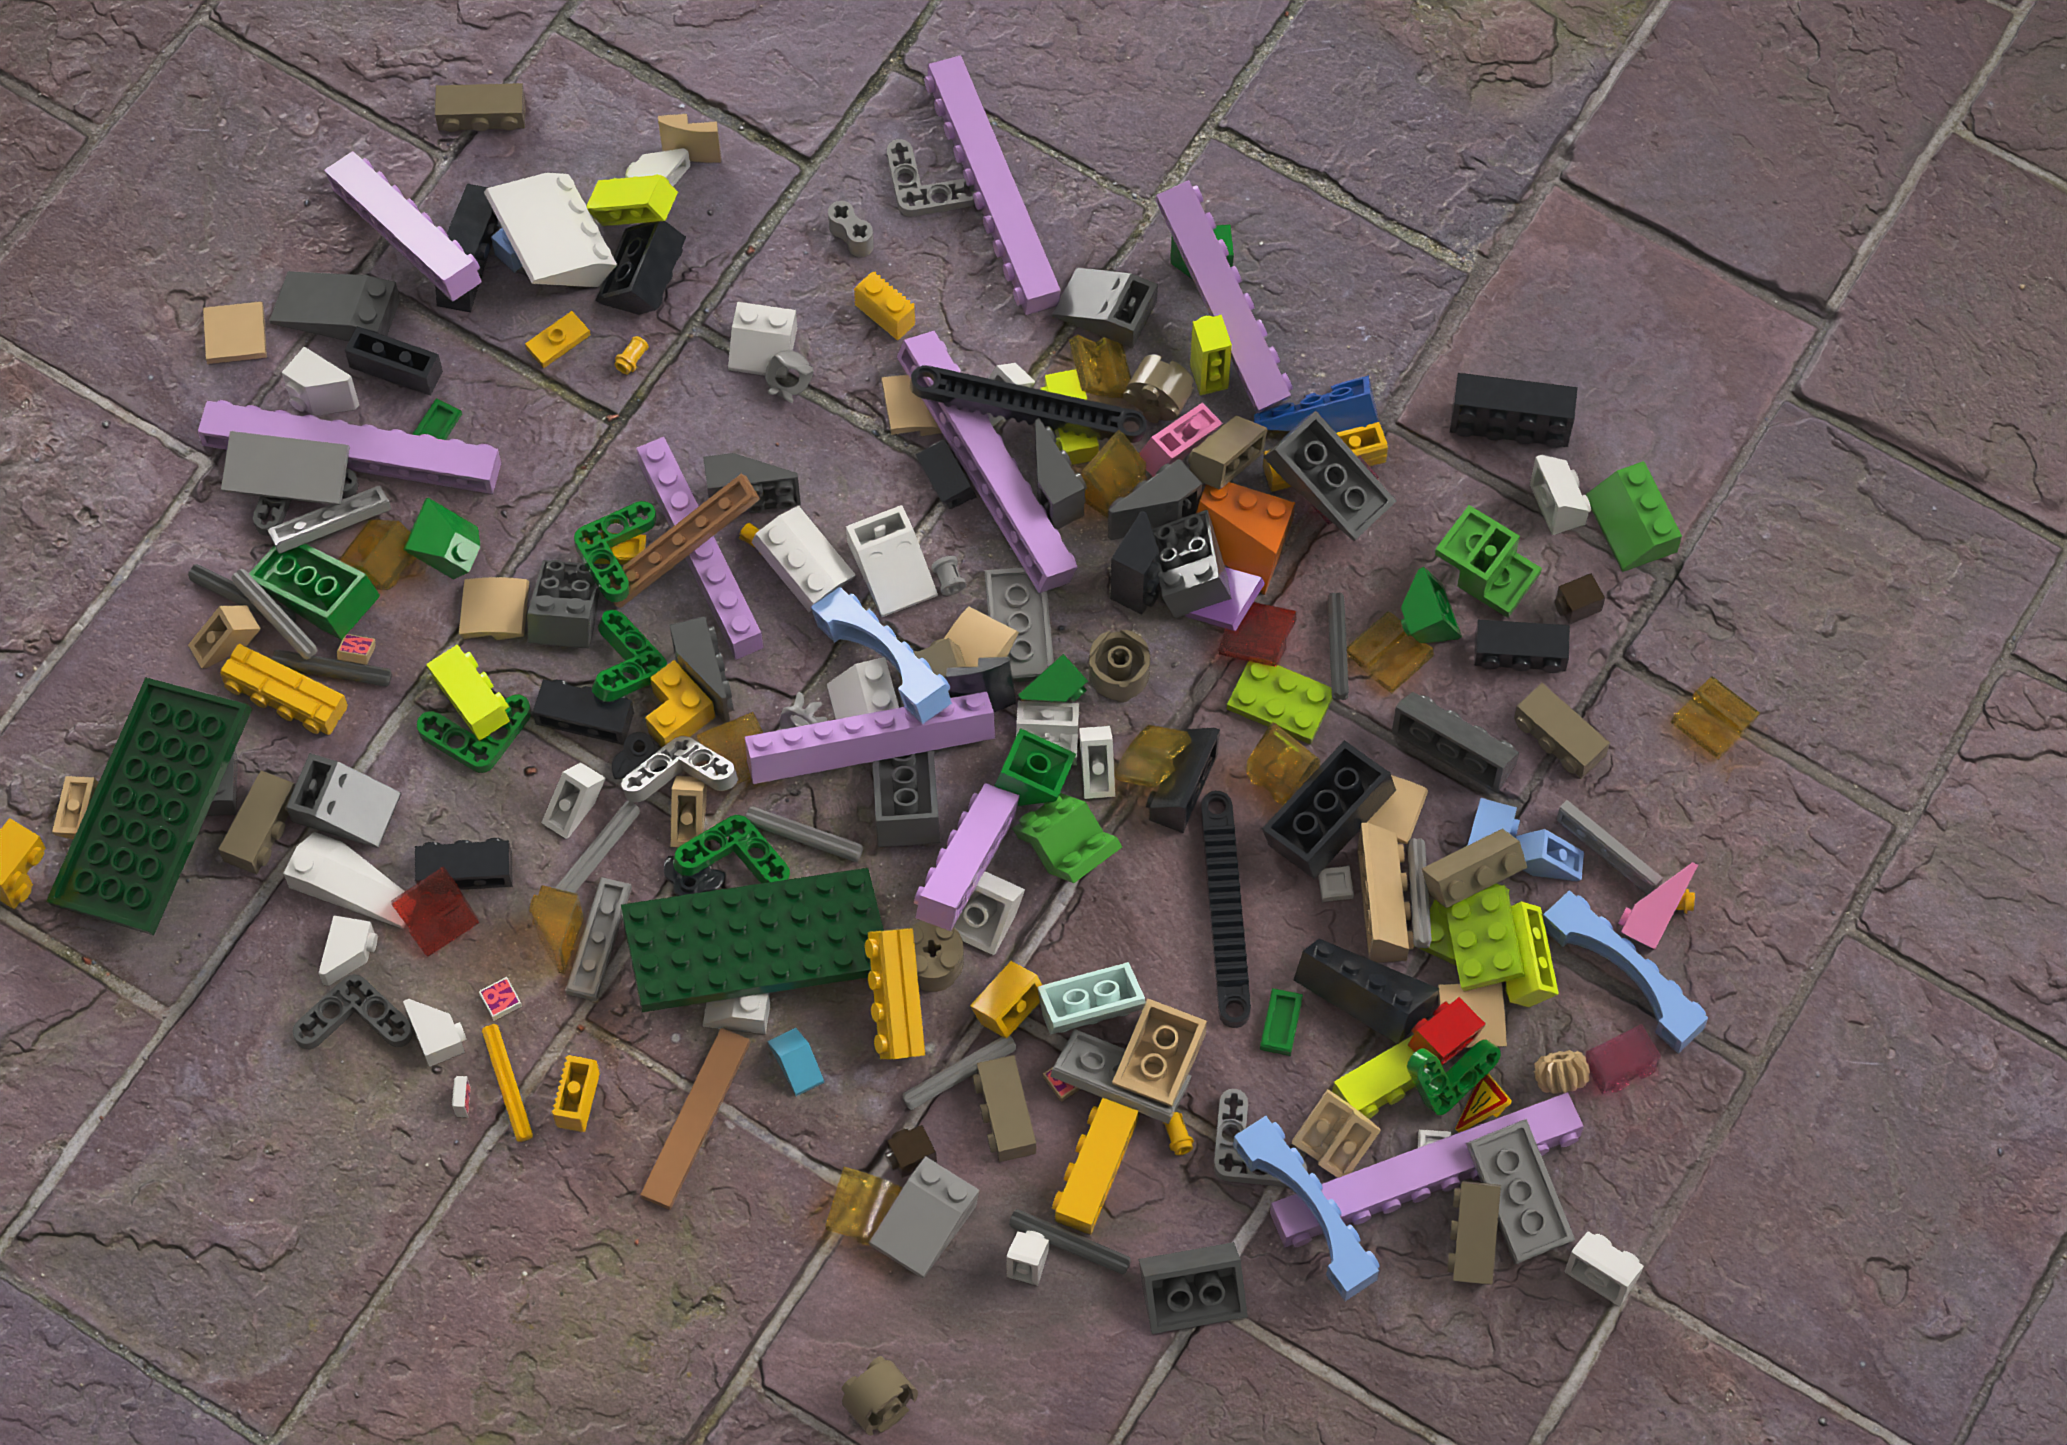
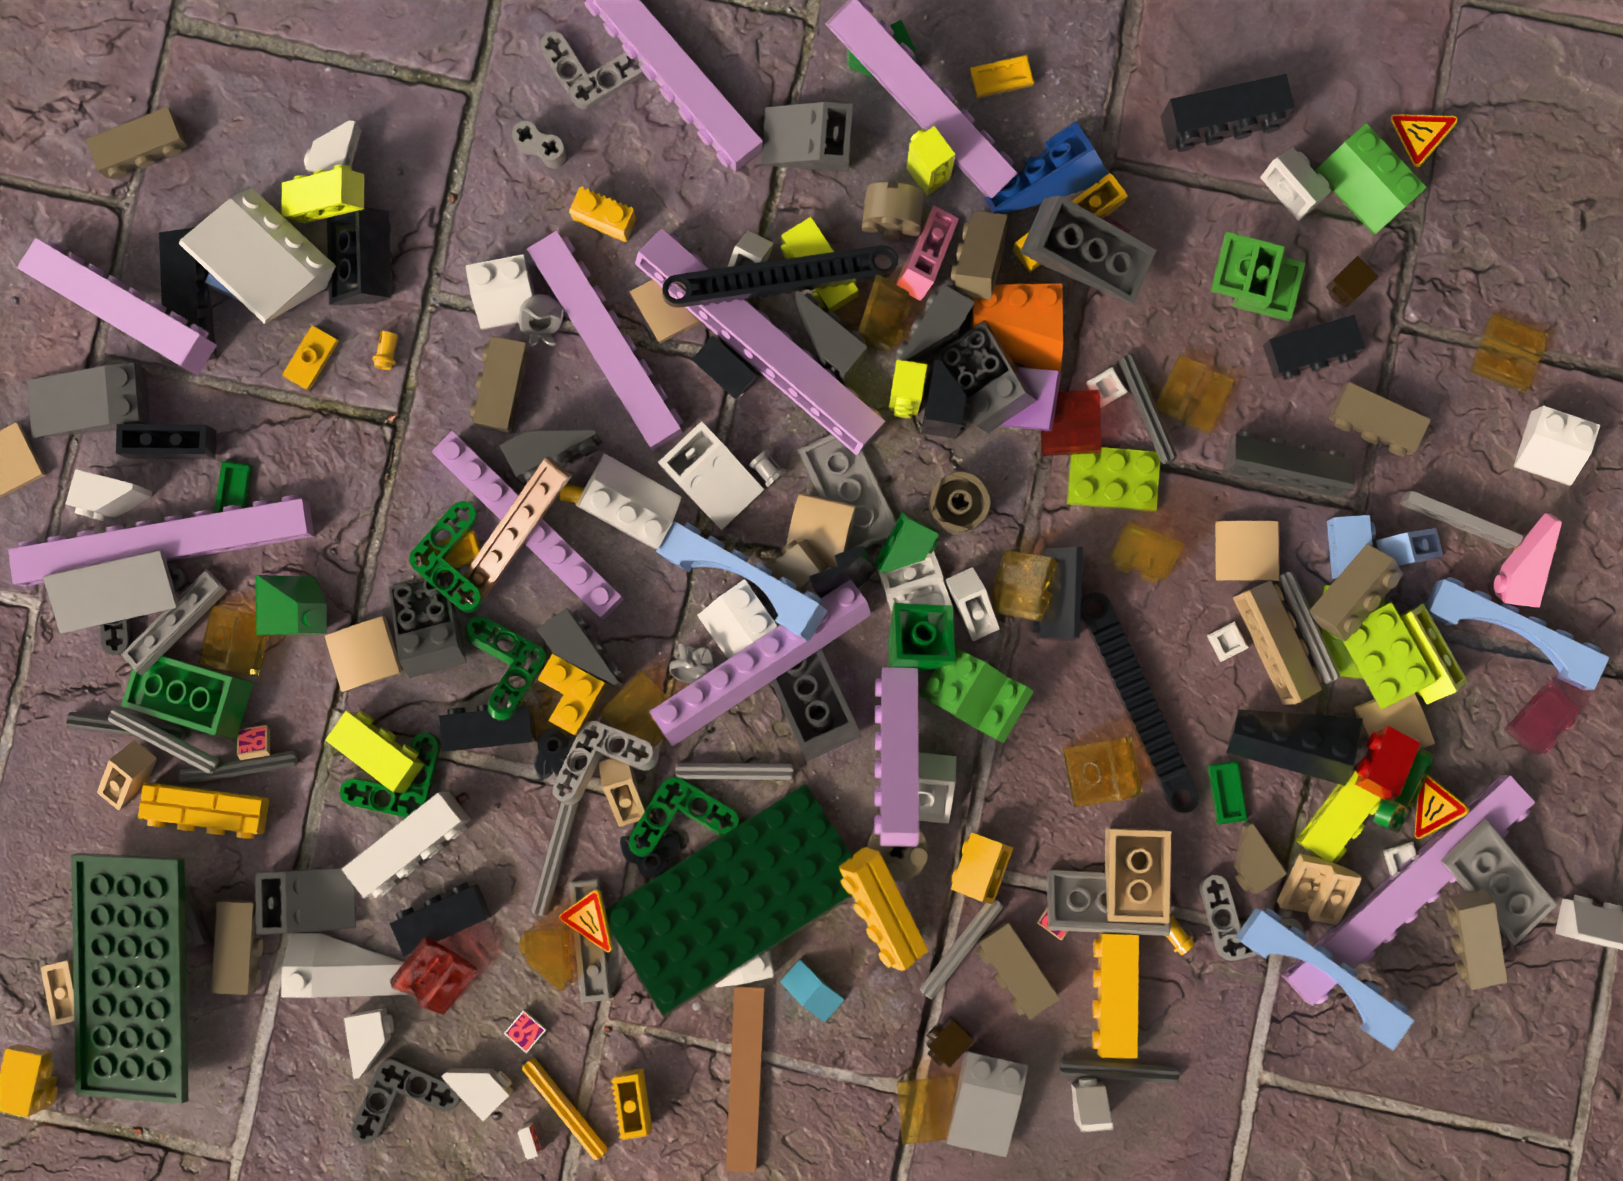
camera: 15 degrees left, 20 degrees up
white slope [541,763,606,839] -> none
tan slope [658,114,721,163] -> none
light aqua slope [1037,962,1146,1035] -> none
clear yellow slope [1069,334,1131,398] -> none
dark grey slope [1138,1242,1248,1334] -> none
black brick [1262,740,1396,879] -> none
green slope [1401,567,1462,643] -> none
tan gear [1534,1050,1590,1094] -> none
none -> white brick [342,791,471,898]
none -> dark tan brick [470,336,530,434]
none -> lavender brick [527,230,683,451]
none -> piece [560,889,613,952]
none -> neon yellow brick [888,360,927,418]
none -> yellow plate [970,55,1034,99]
none -> clear yellow slope [1062,736,1143,807]
none -> white tile [1086,367,1128,408]
none -> dark tan slope [1234,822,1287,894]
none -> piece [1391,114,1457,167]
none -> white slope [1513,406,1600,486]

